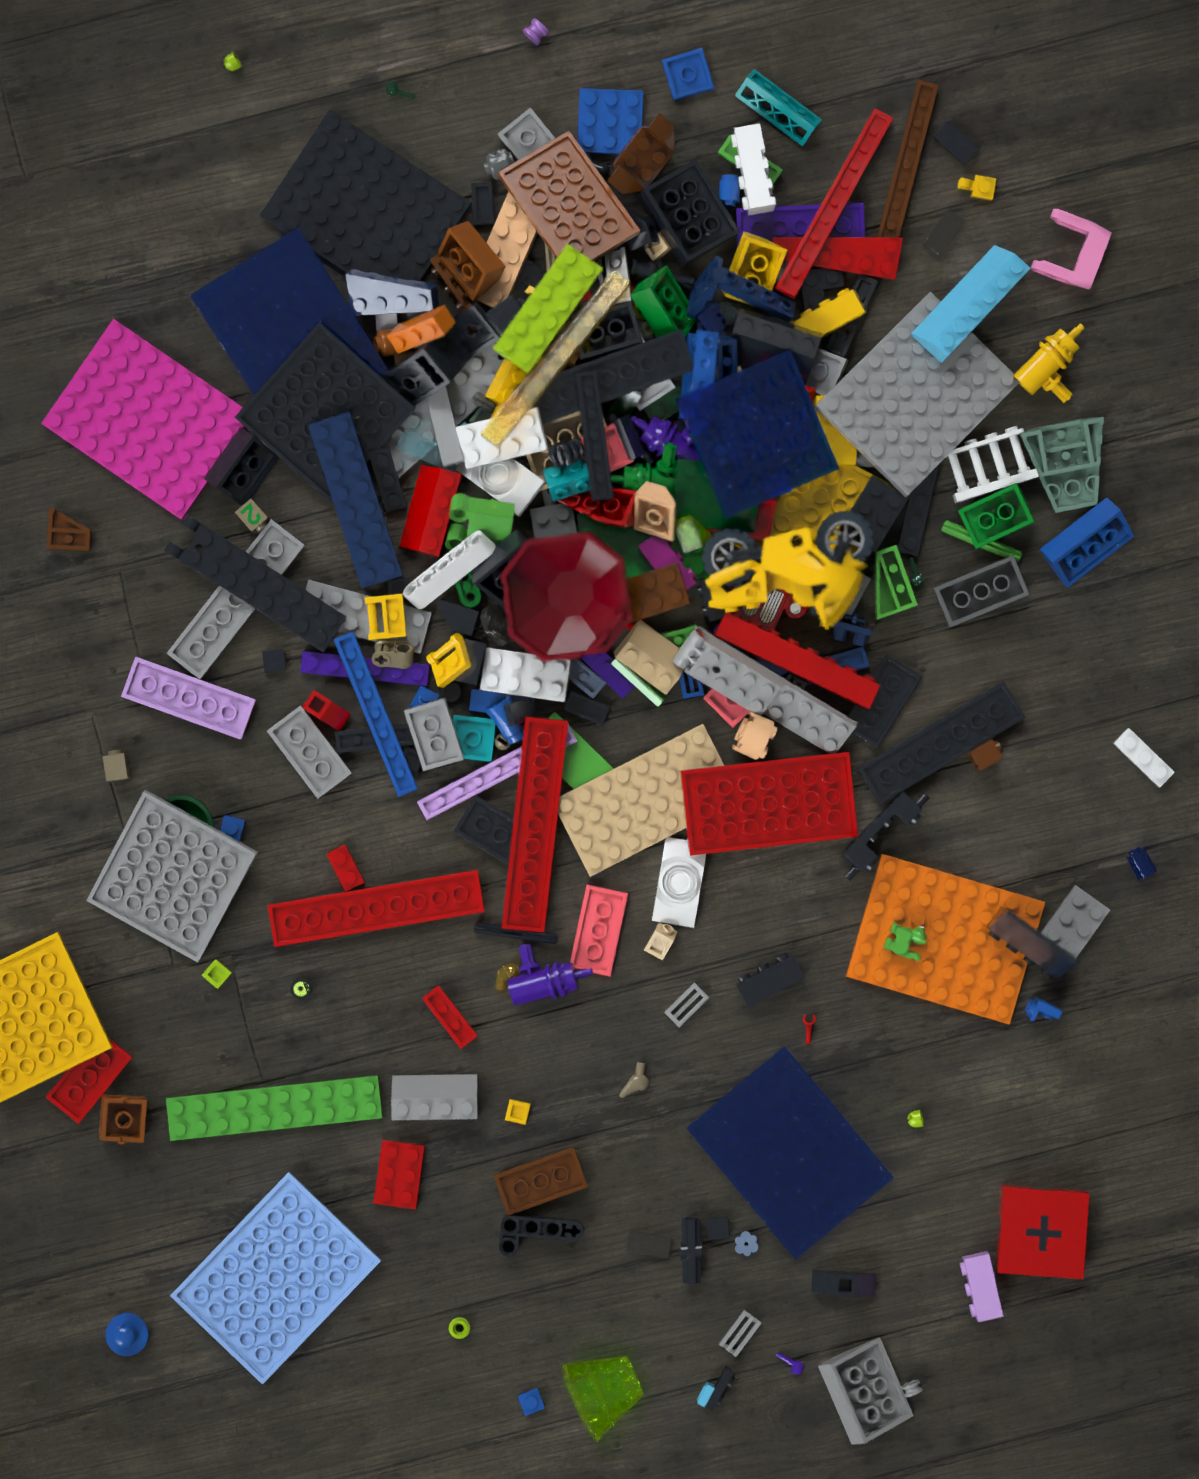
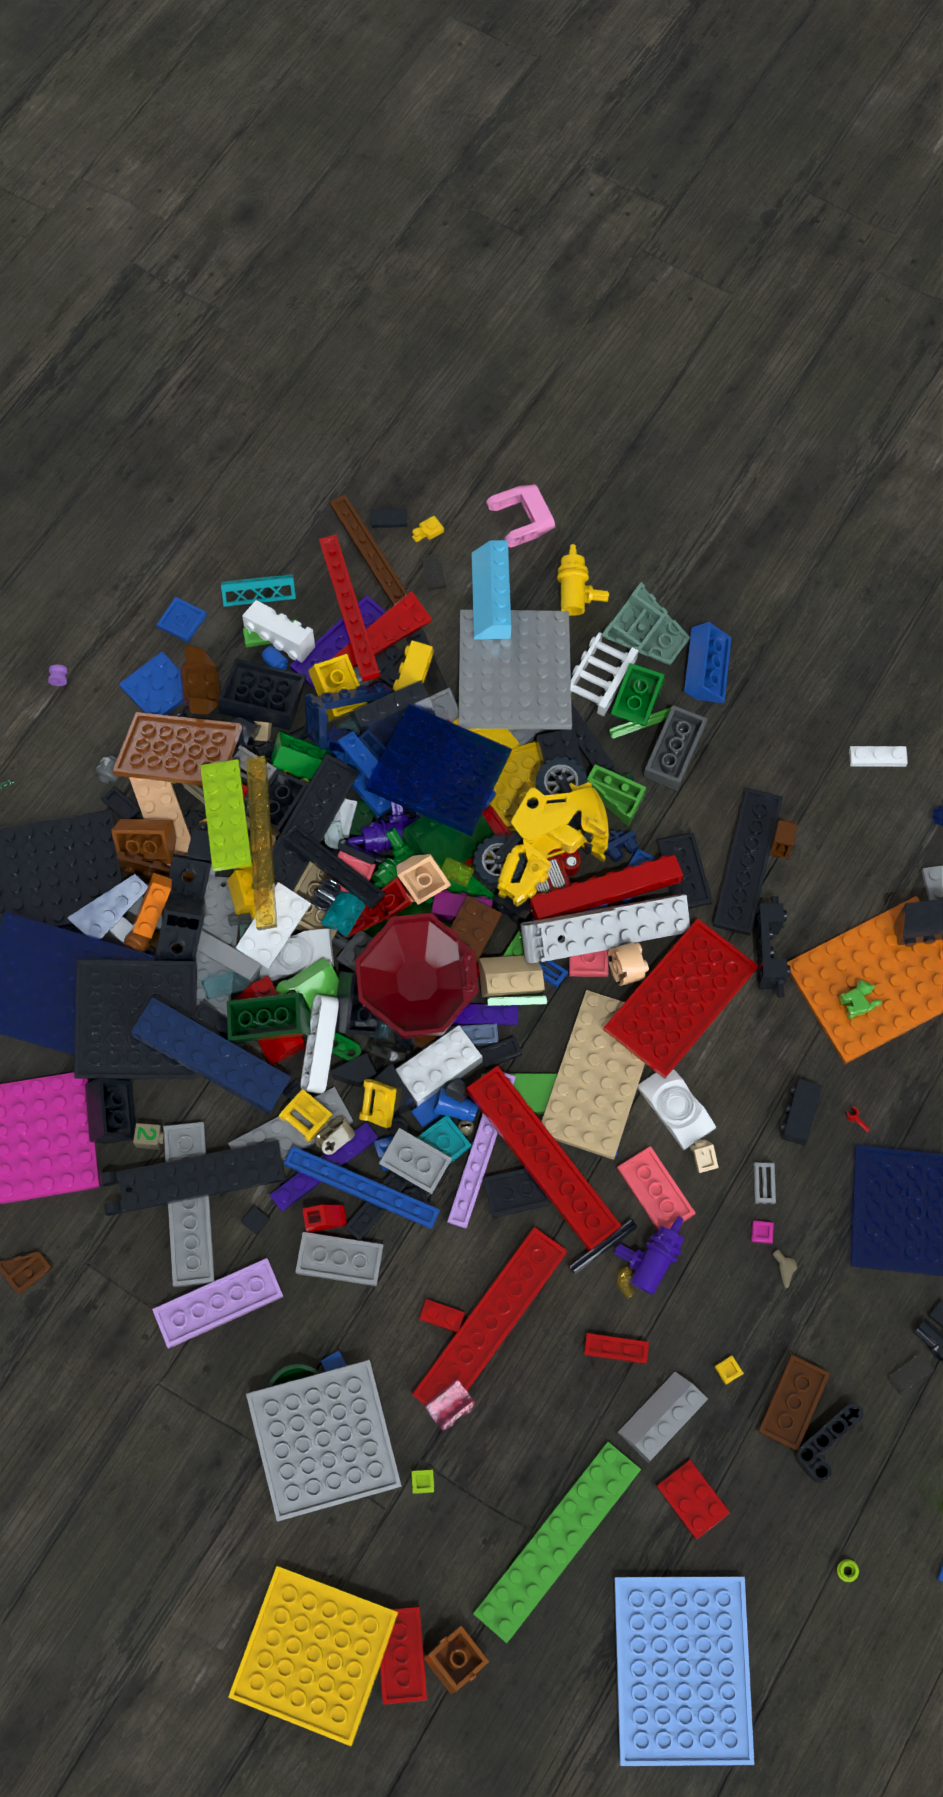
camera: 45 degrees left, 20 degrees down
dark tan brick [102,750,131,782] -> none
tile [290,978,312,1000] -> none
light grey plate [497,108,555,160] -> none
none -> dark green slope [227,993,311,1043]
none -> clear pink bracket [423,1379,476,1430]
none -> dark pink tile [751,1220,774,1244]

